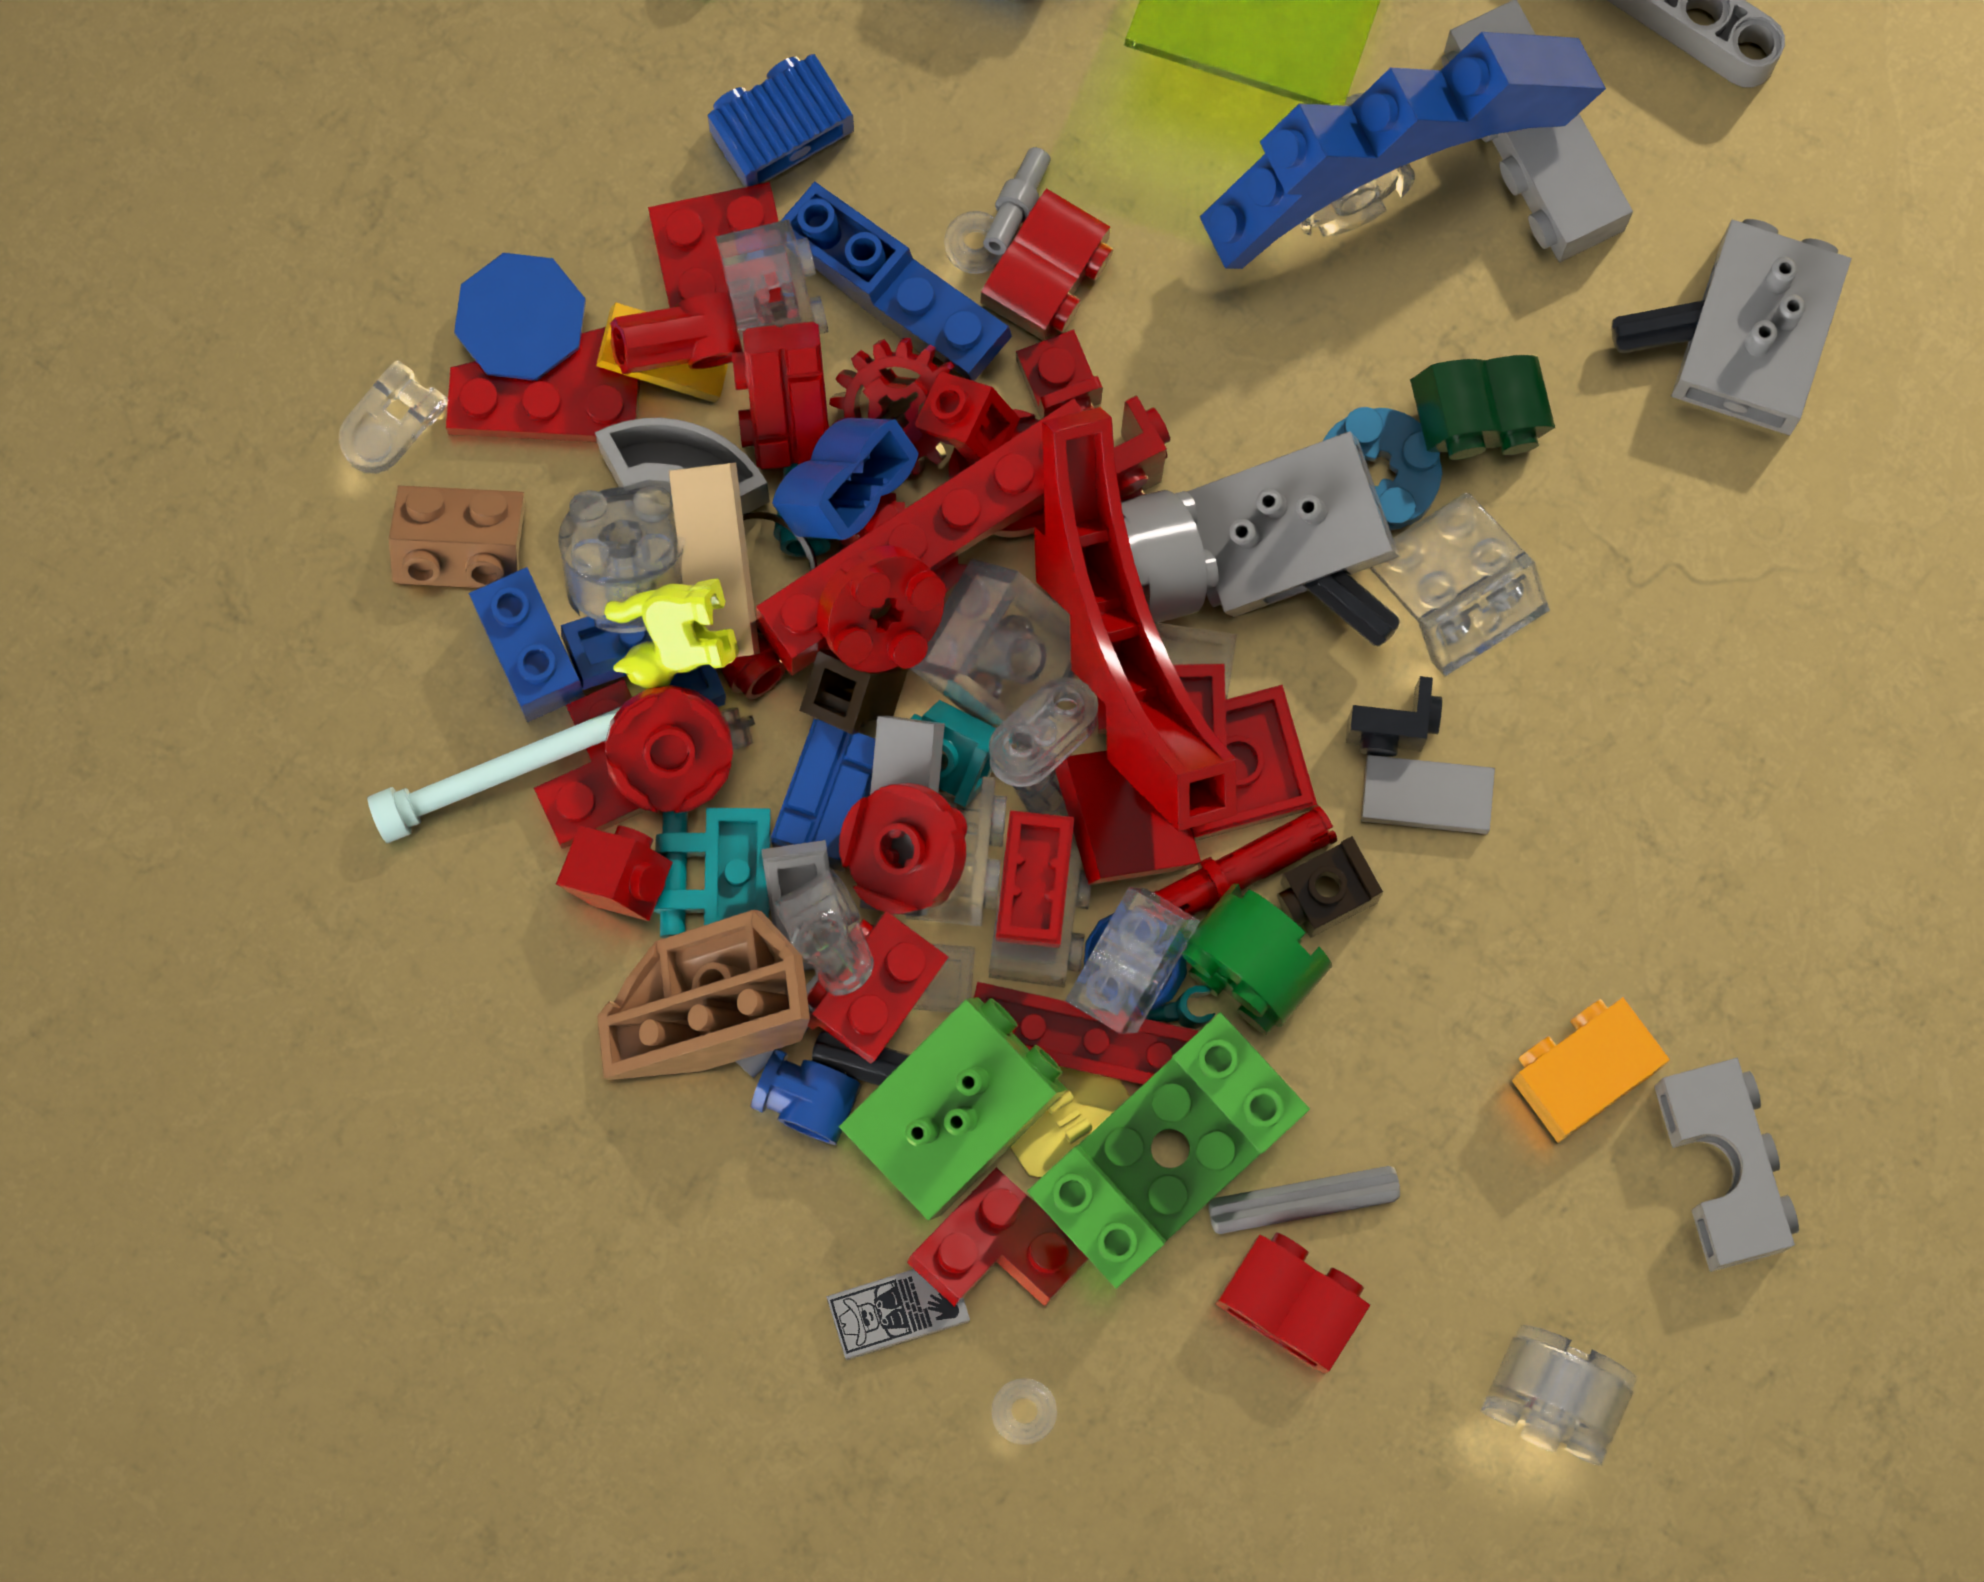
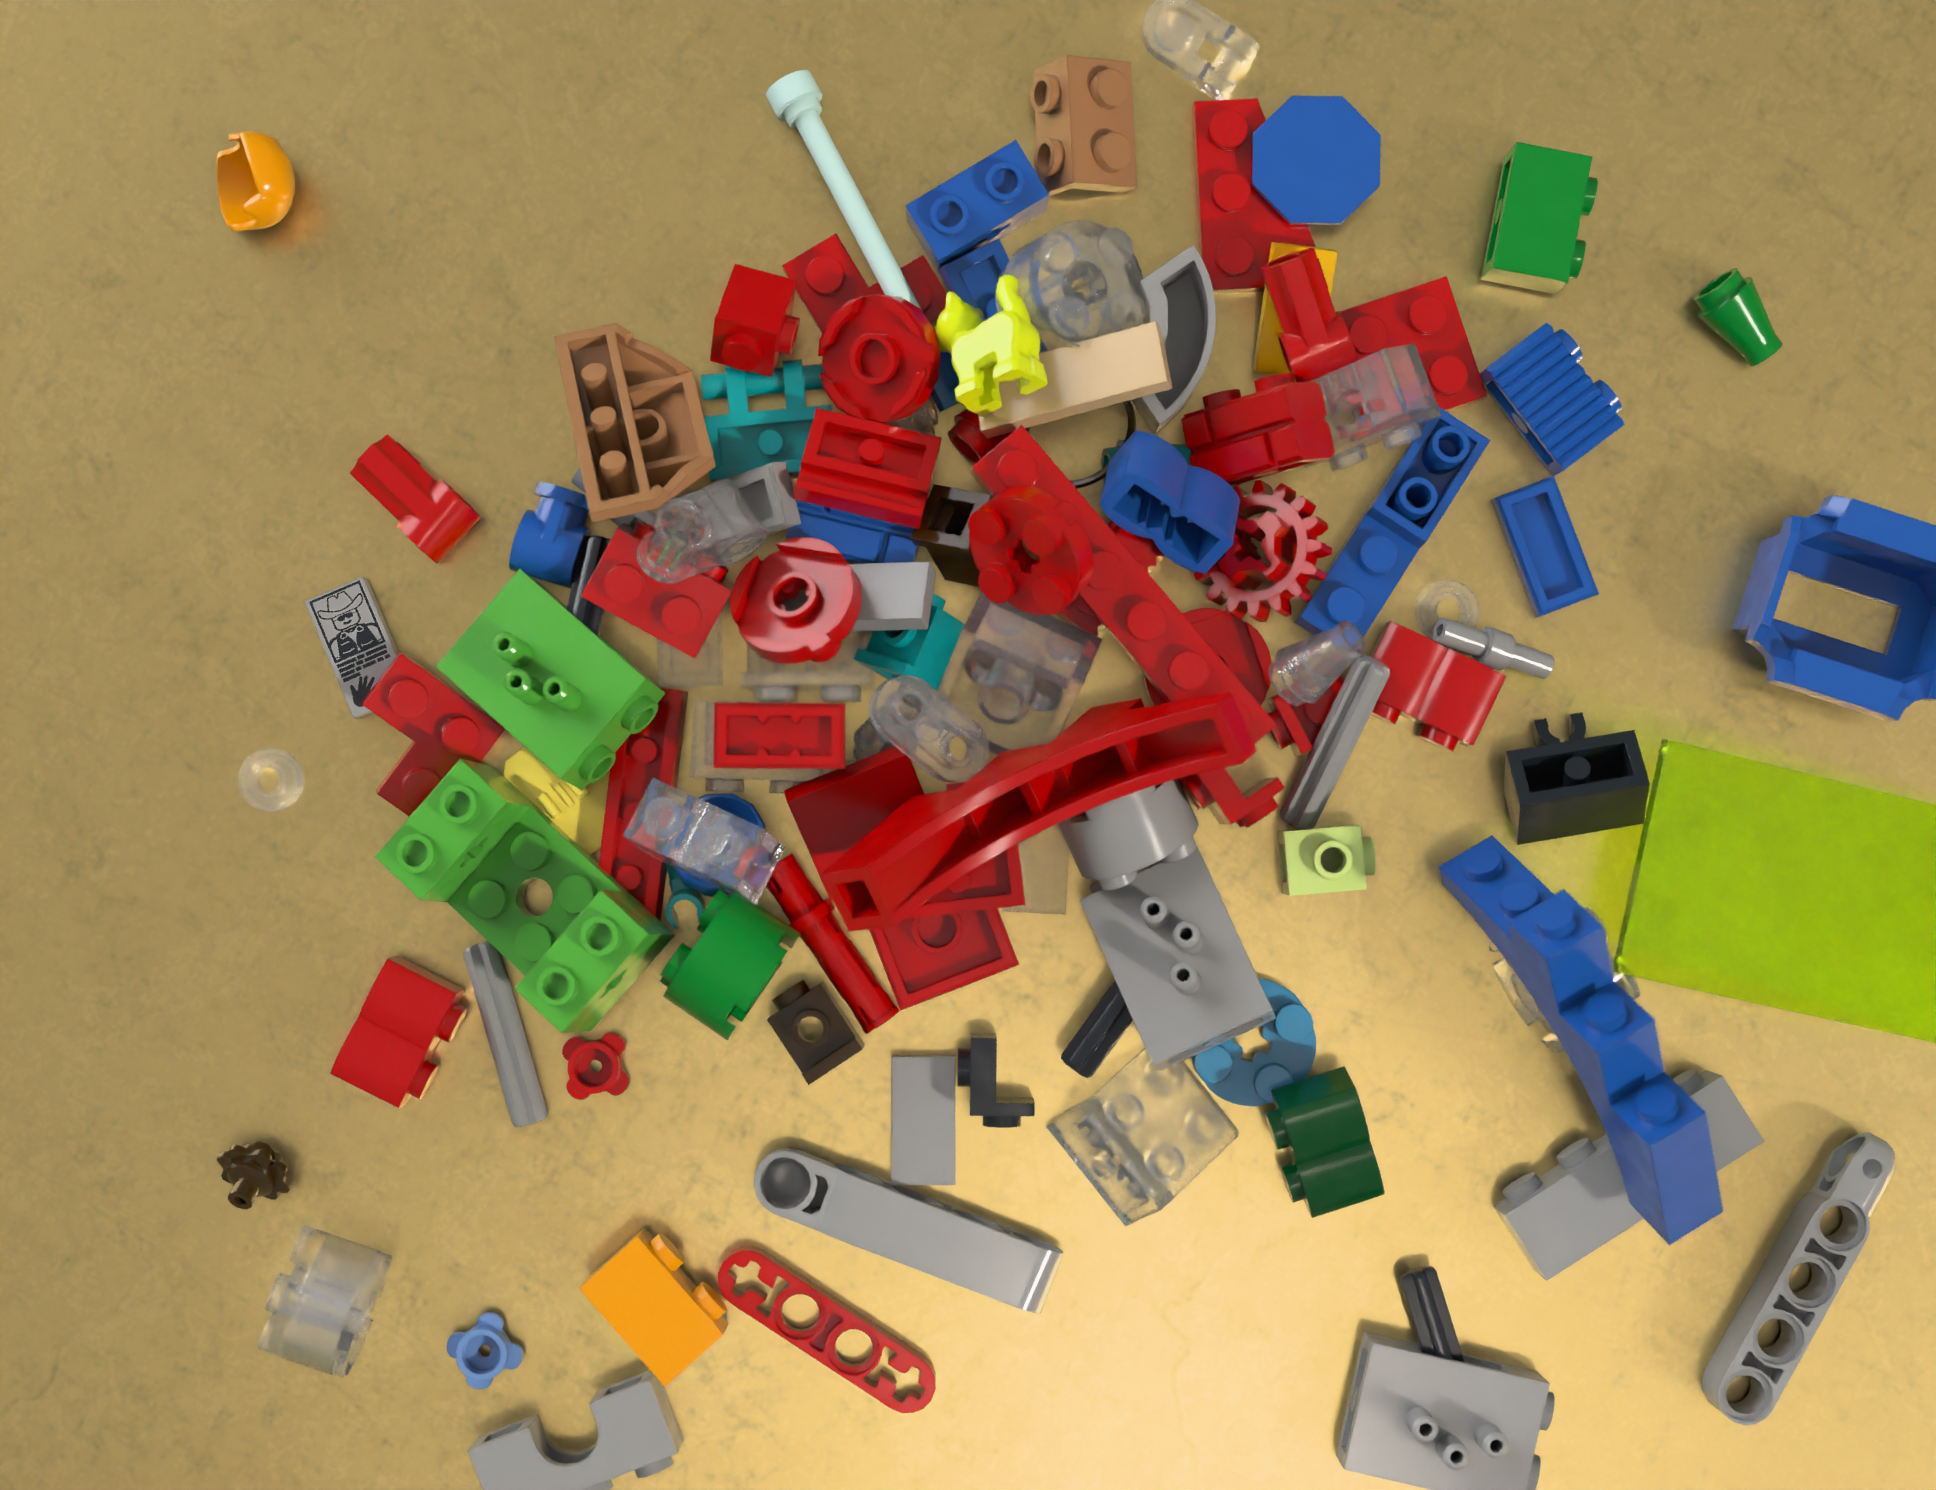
camera: 85 degrees right, 10 degrees up
red bracket [915,372,1020,465] -> none
none -> light orange hair [216,130,295,232]
none -> dark brown plant [217,1141,292,1209]
none -> red piece [350,434,482,563]
none -> medium blue plate [447,1312,523,1389]
none -> red plate [562,1032,630,1100]
none -> red beam [718,1246,936,1413]
none -> light grey piece [754,1148,1064,1314]
none -> red plate [793,408,942,529]
none -> clear cone [1268,621,1366,706]
none -> yellowish green brick [1277,825,1375,896]
none -> light grey axle [1280,655,1390,830]
none -> green brick [1481,142,1598,294]
none -> blue tile [1490,476,1599,618]
none -> black brick [1503,712,1650,845]

